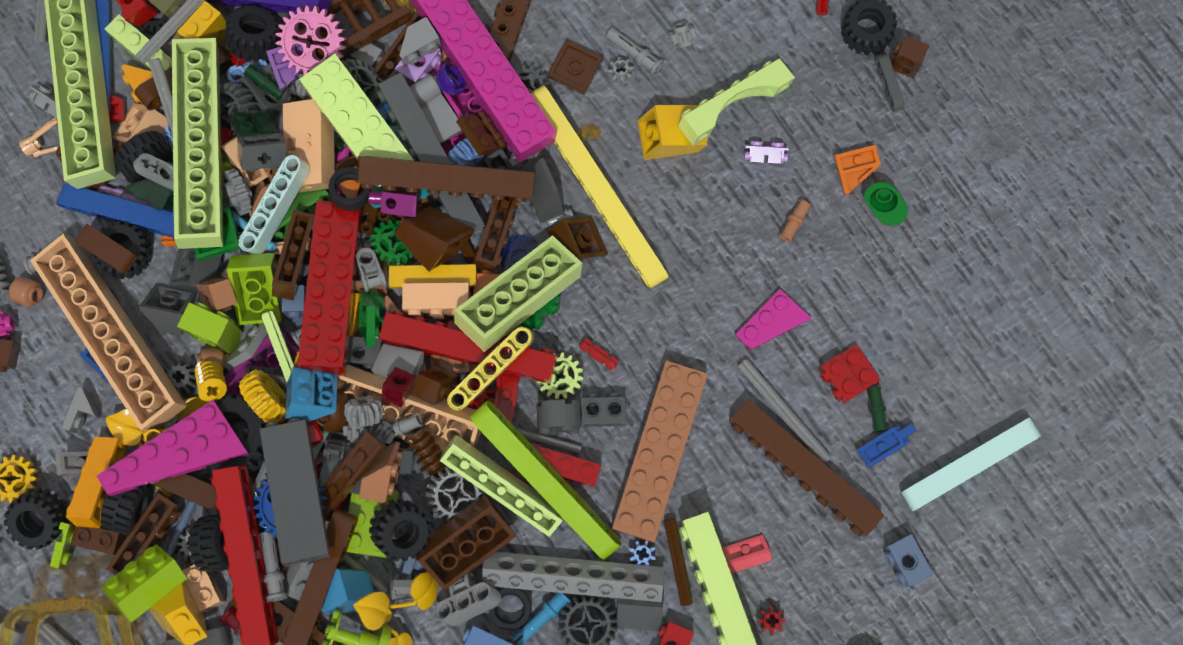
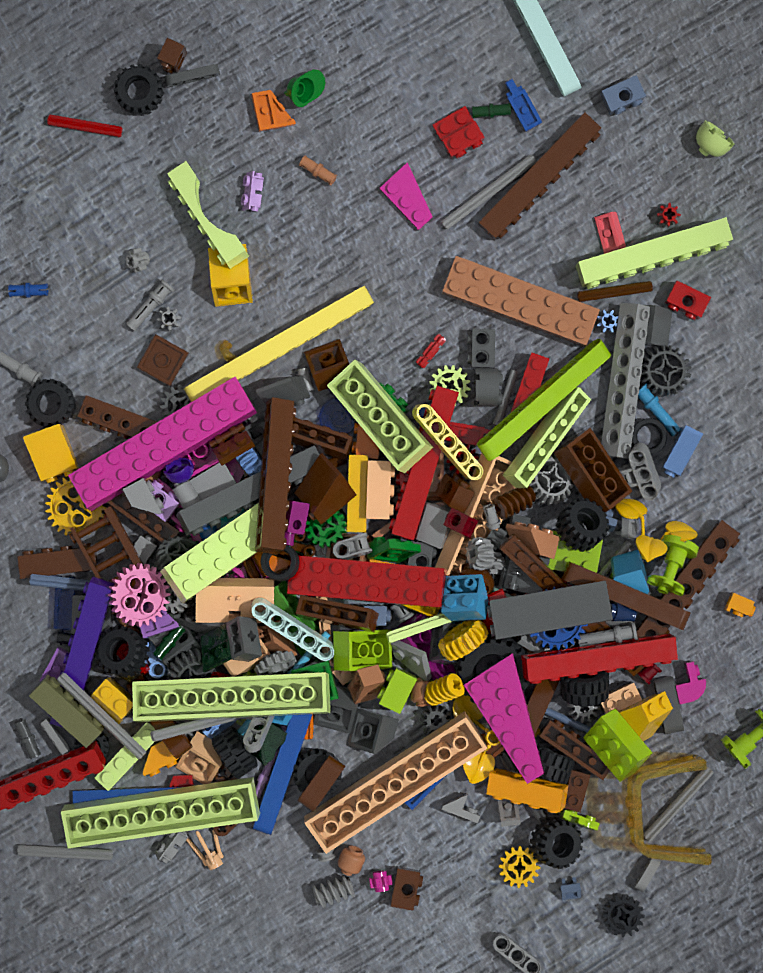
camera: 90 degrees left, 10 degrees up
none -> dark blue cone [610,602,637,622]

